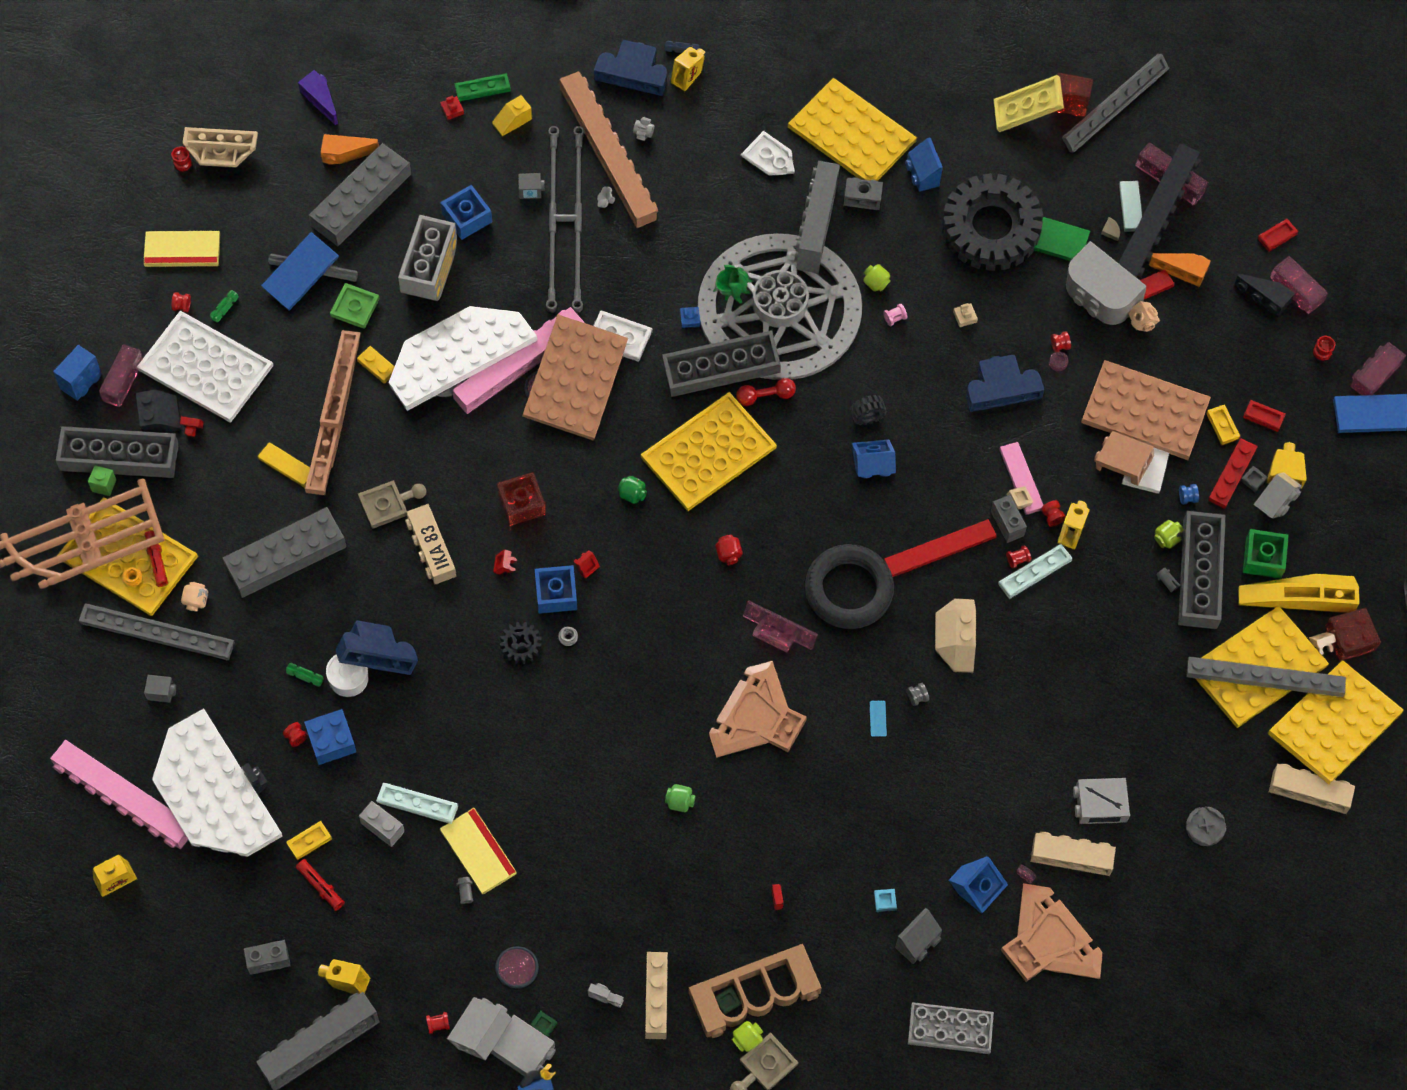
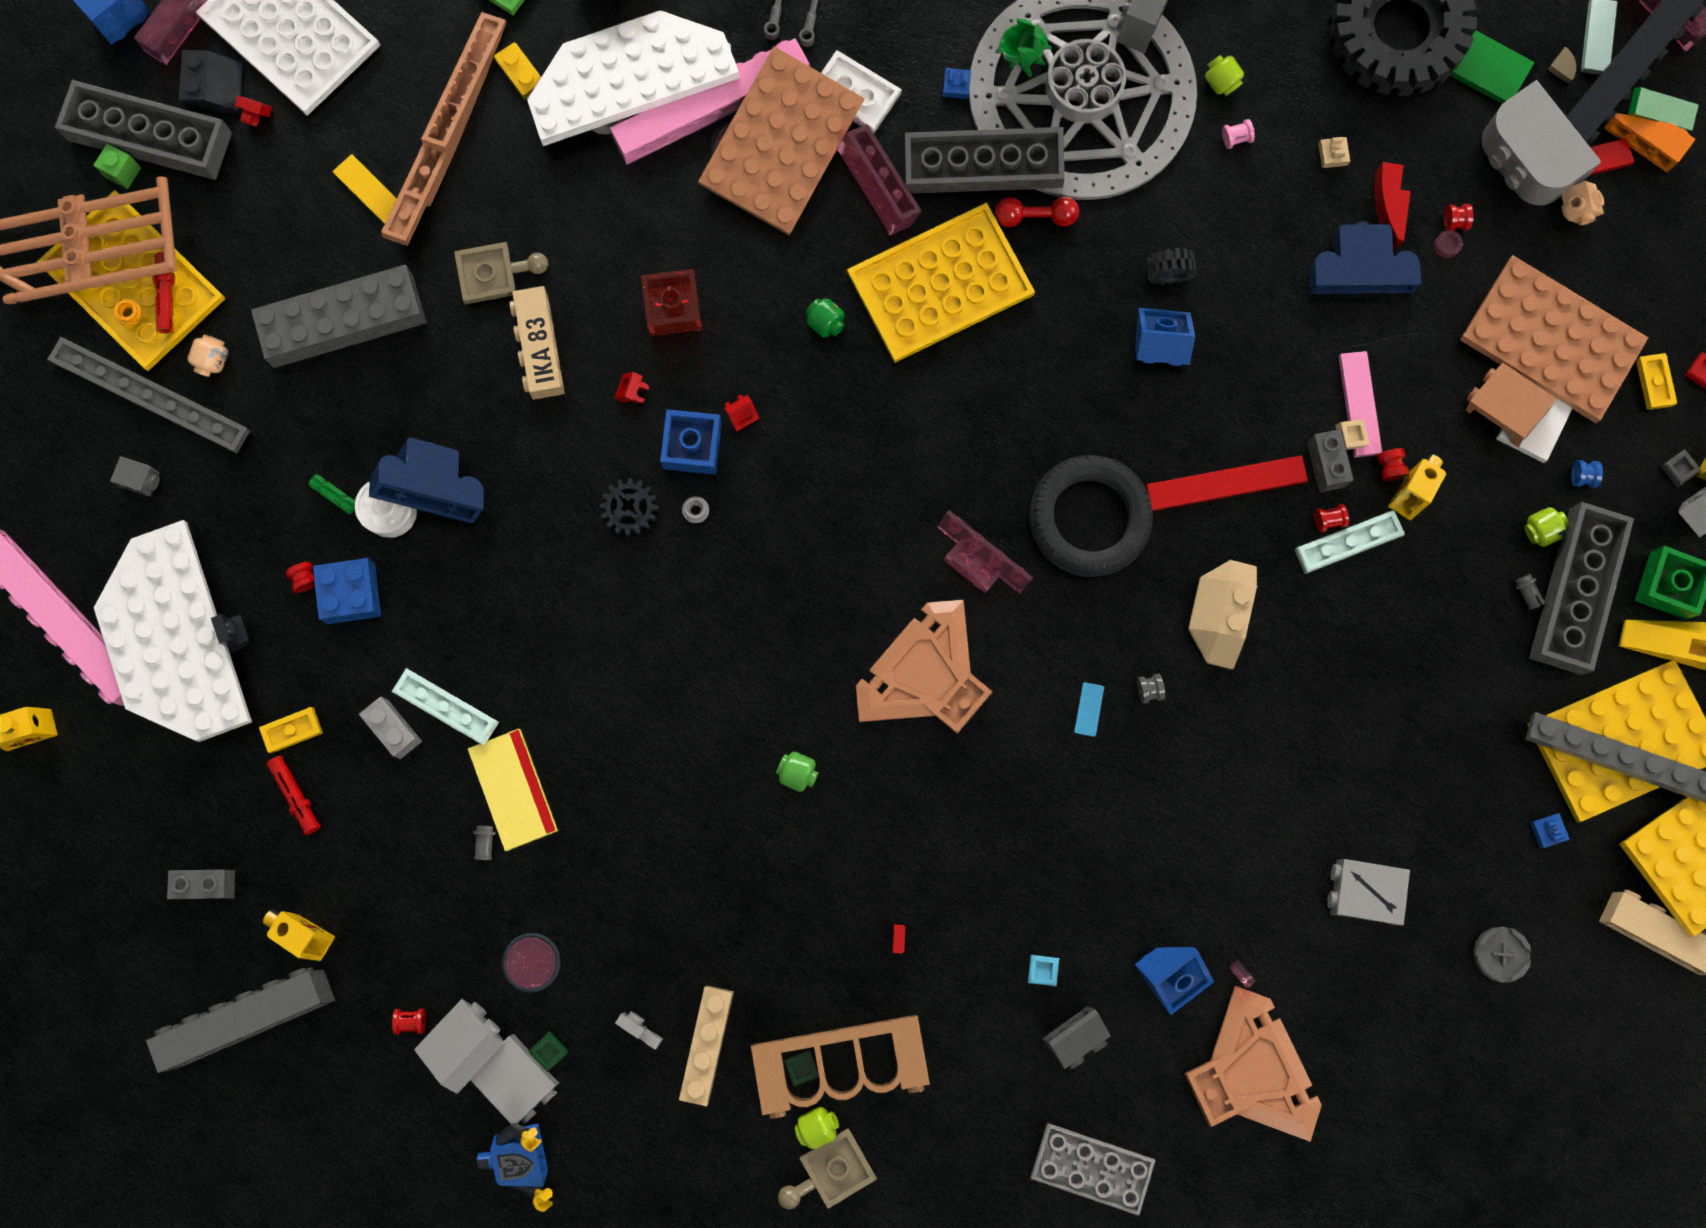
camera: 10 degrees right, 15 degrees up
red head [715,535,743,565] -> none
tan brick [1030,832,1116,876] -> none
red plate [1208,438,1258,509] -> none
none -> clear pink brick [837,124,921,235]
none -> red slope [1374,162,1411,250]
none -> blue tile [1530,813,1569,848]
none -> tile [1628,87,1698,131]

